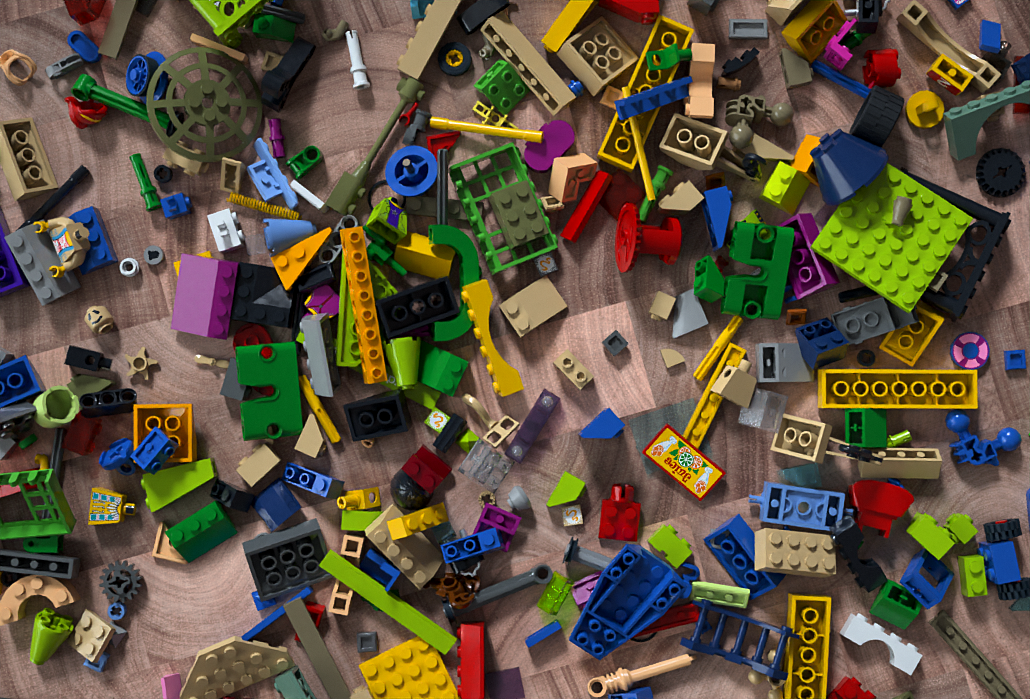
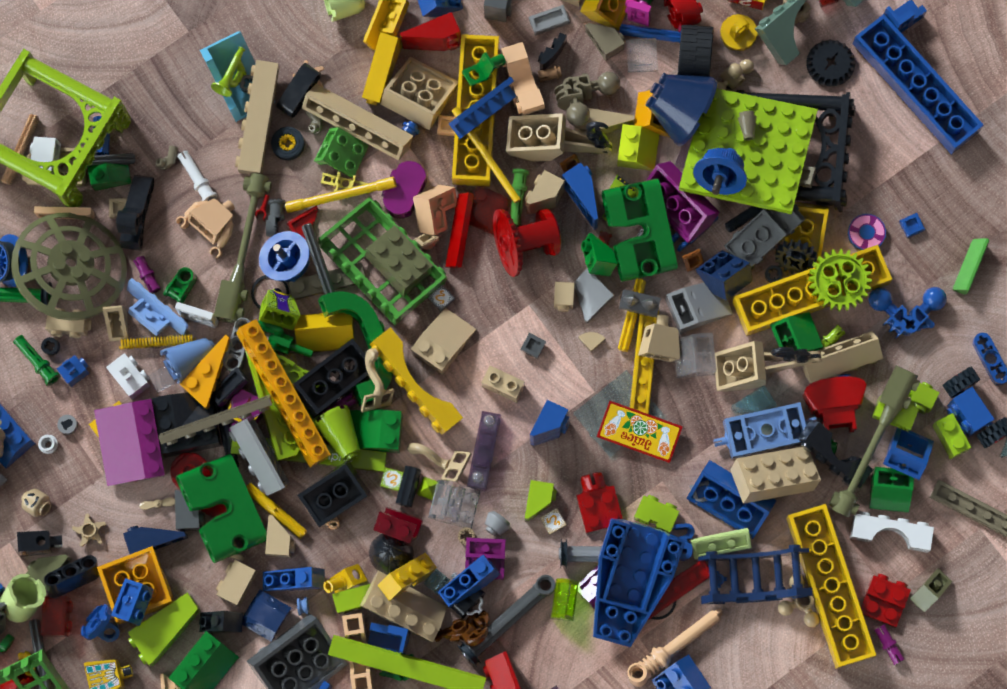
camera: 15 degrees left, 10 degrees down
blue tile [525,619,562,648] -> none
none -> dark blue slope [123,526,188,554]
none -> dark tan plate [159,395,273,445]
none -> light nougat torso [176,199,235,259]
none -> medium blue bush [297,597,309,616]
none -> tan piece [361,348,394,412]
none -> flat silver tile [619,289,661,318]
none -> clear piece [626,38,658,73]
none -> blue piece [693,148,747,195]
none -> tan piece [717,59,754,90]
none -> black gear [775,239,817,274]
none -> lime gear [808,249,872,312]
none -> olive bar [829,365,920,517]

